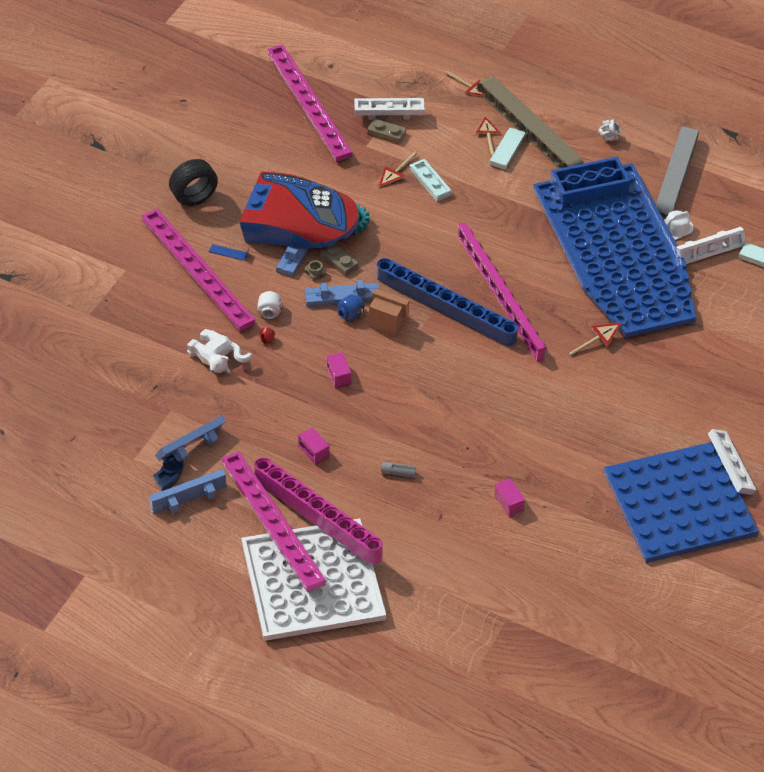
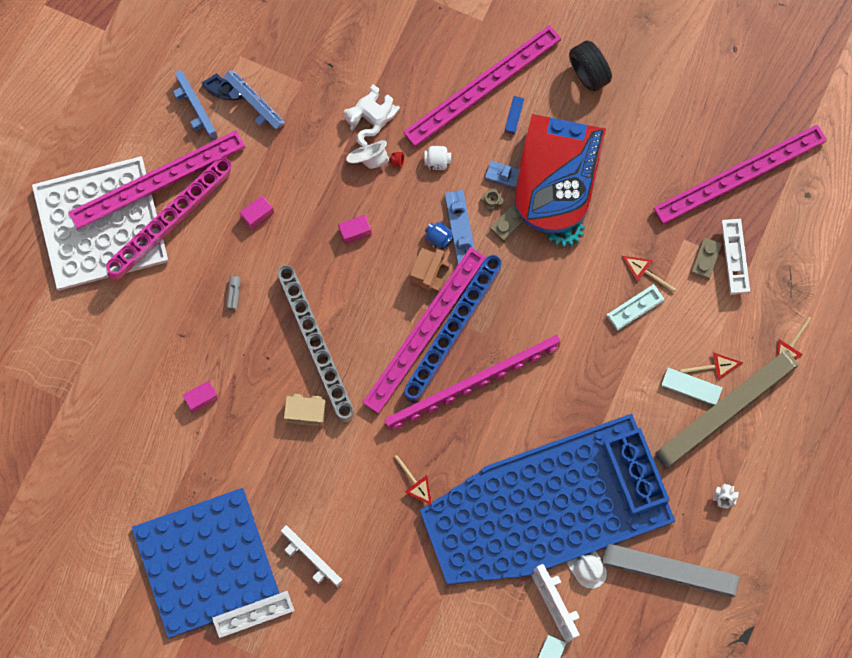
camera: 90 degrees right, 25 degrees up
none -> light grey beam [278,265,354,423]
none -> white hinge [281,525,343,588]
none -> tan brick [284,394,326,427]
none -> white piece [347,140,389,169]
none -> dark pink plate [362,247,486,414]

